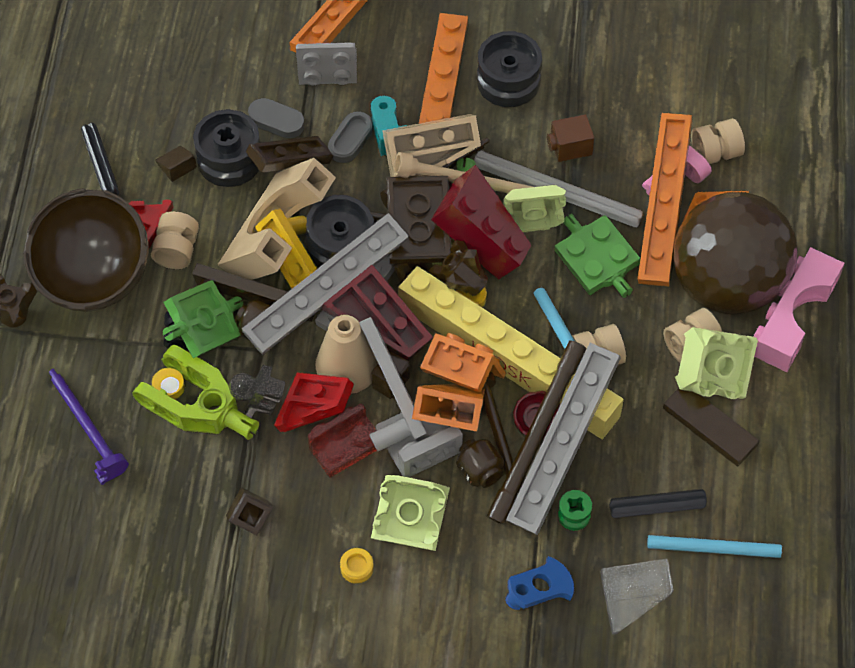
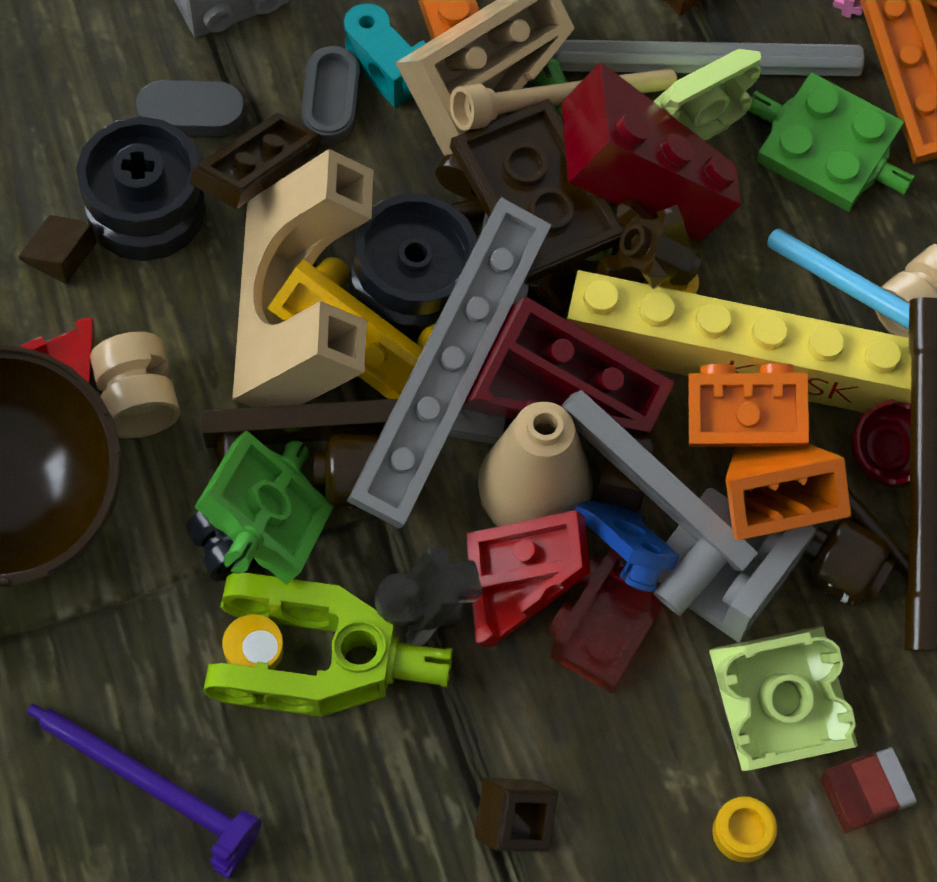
camera: 30 degrees left, 5 degrees up
none -> blue piece [574,501,680,592]
none -> clear red piece [820,747,916,834]

